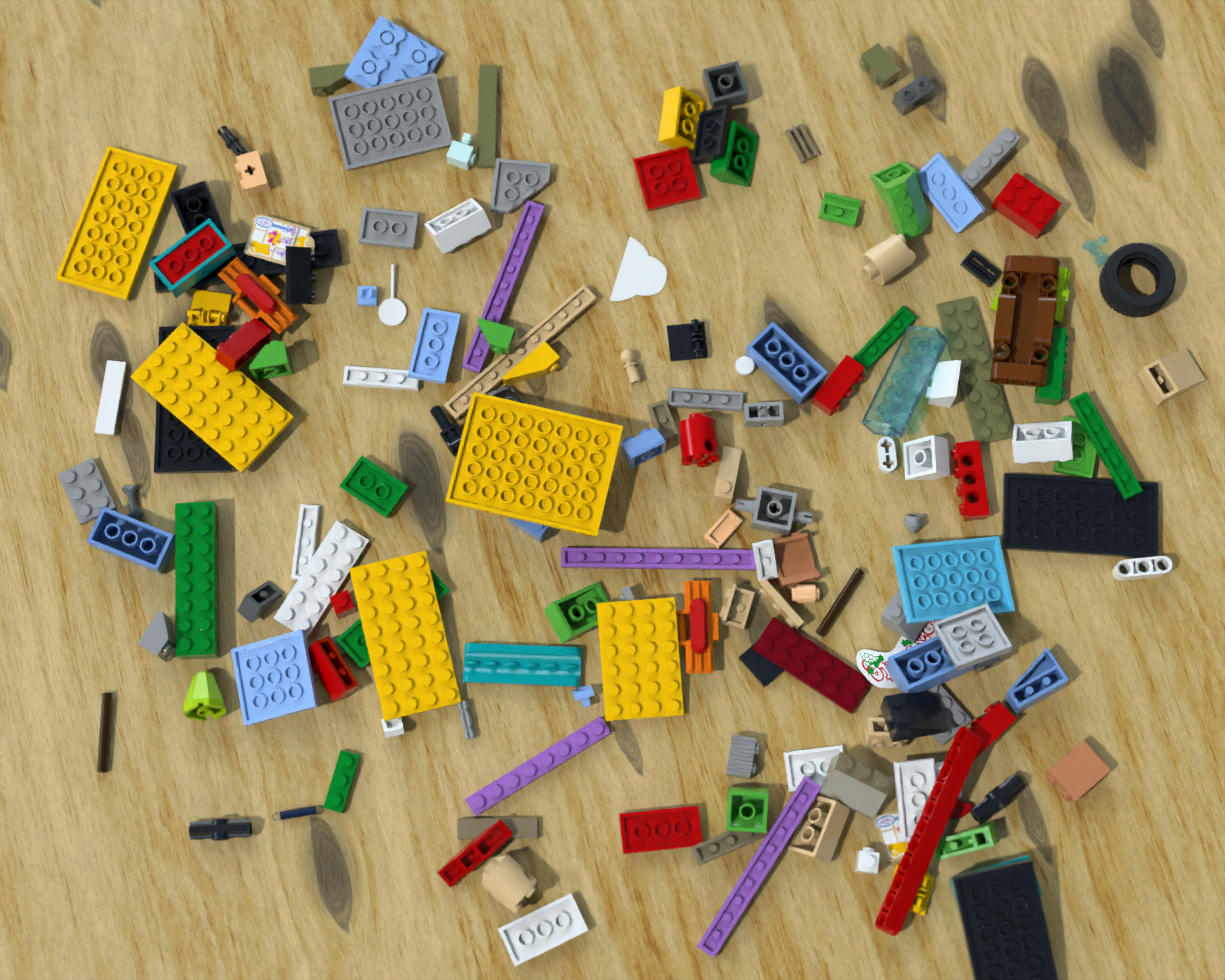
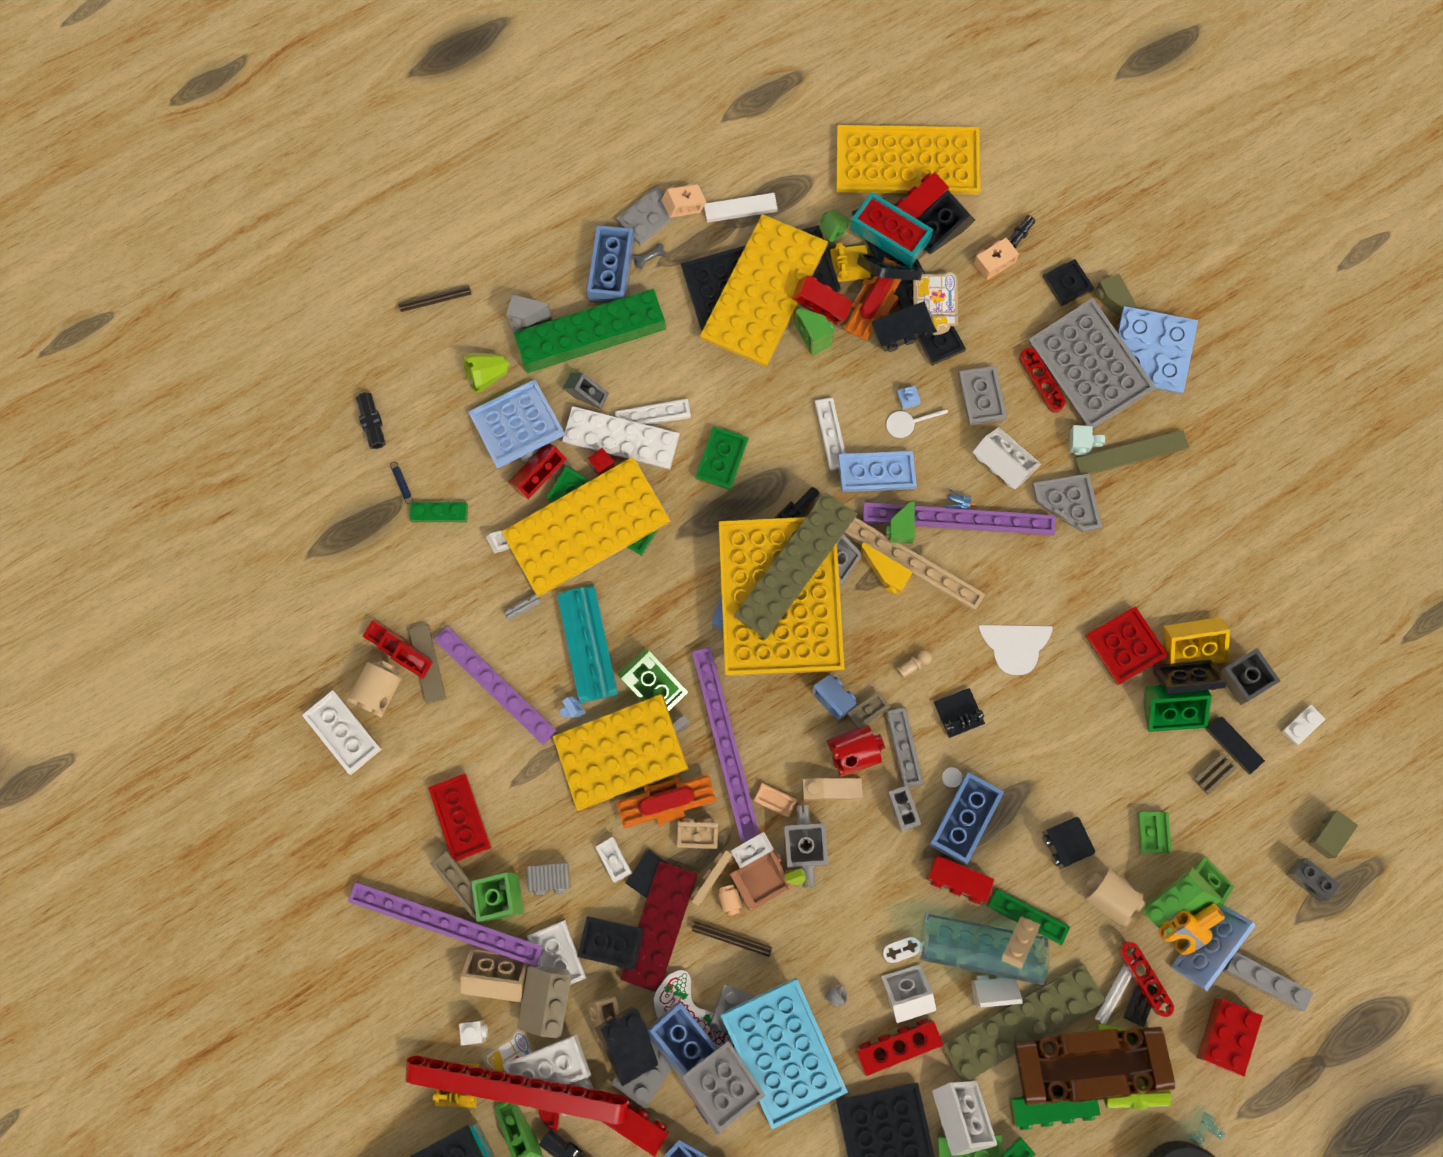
camera: 80 degrees right, 0 degrees up
none -> black plate [577,916,645,971]
none -> white plate [596,837,632,883]
none -> light nougat brick [661,184,706,218]
none -> olive plate [734,492,857,640]
none -> lime tile [785,868,806,886]
none -> bright green slope [819,209,851,242]
none -> black beam [857,253,923,280]
none -> red brick [894,172,949,219]
none -> flat silver piece [945,489,975,510]
none -> tan plate [1002,917,1040,969]
none -> red beam [1019,348,1065,413]
none -> black bracket [1042,817,1095,869]
none -> black tile [1043,259,1094,307]
none -> white axle [1095,949,1140,1024]
none -> red beam [1119,942,1174,1017]
none -> light orange connector [1158,903,1225,955]
none -> black tile [1206,716,1265,775]
none -> white plate [1281,705,1326,746]

